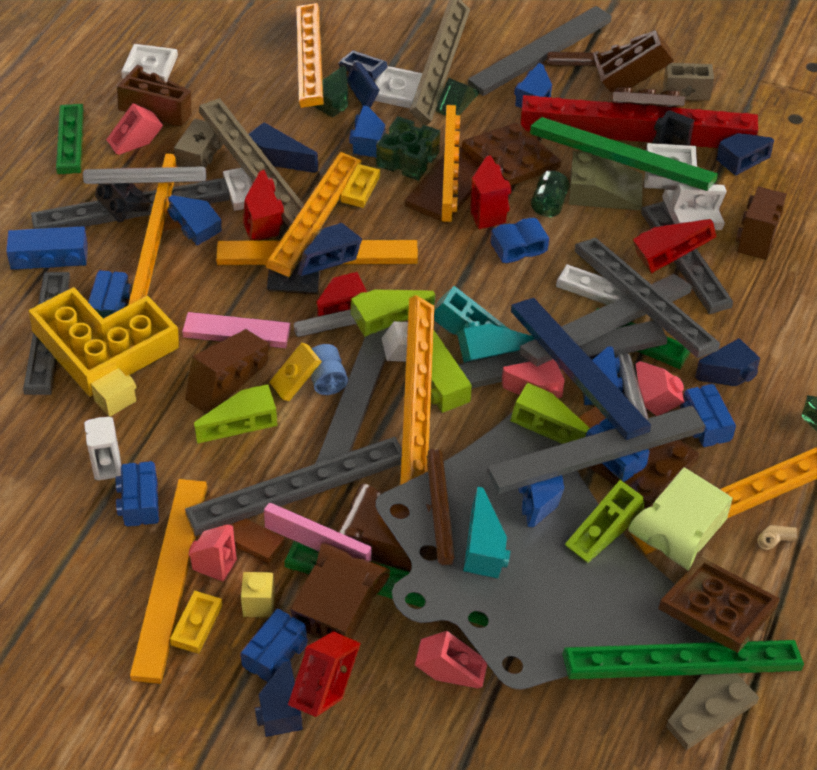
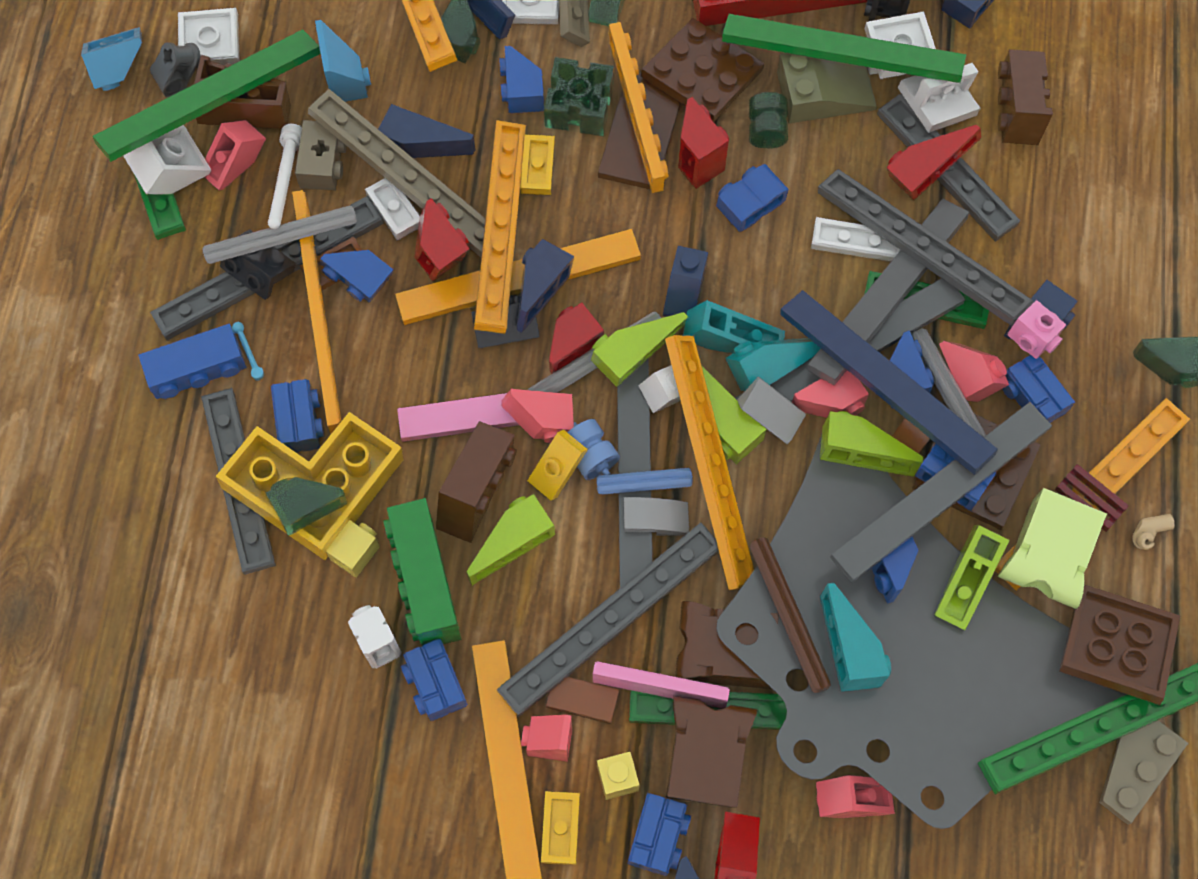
camera: 15 degrees left, 20 degrees up
none -> dark azure slope [81,27,142,91]
none -> green tile [93,29,321,162]
none -> white slope [124,125,212,194]
none -> dark grey piece [150,42,201,97]
none -> medium azure hinge [232,322,264,380]
none -> clear green slope [265,477,347,536]
none -> white piece [268,124,302,229]
none -> dark azure slope [315,20,371,102]
none -> green brick [383,498,462,646]
none -> coral slope [501,389,574,444]
none -> medium blue axle [597,468,693,494]
none -> light grey slope [624,497,689,536]
none -> dark blue slope [663,246,708,317]
none -> light grey slope [737,376,806,444]
none -> bright pink brick [1007,300,1066,359]
none -> dark red tile [1055,464,1129,532]

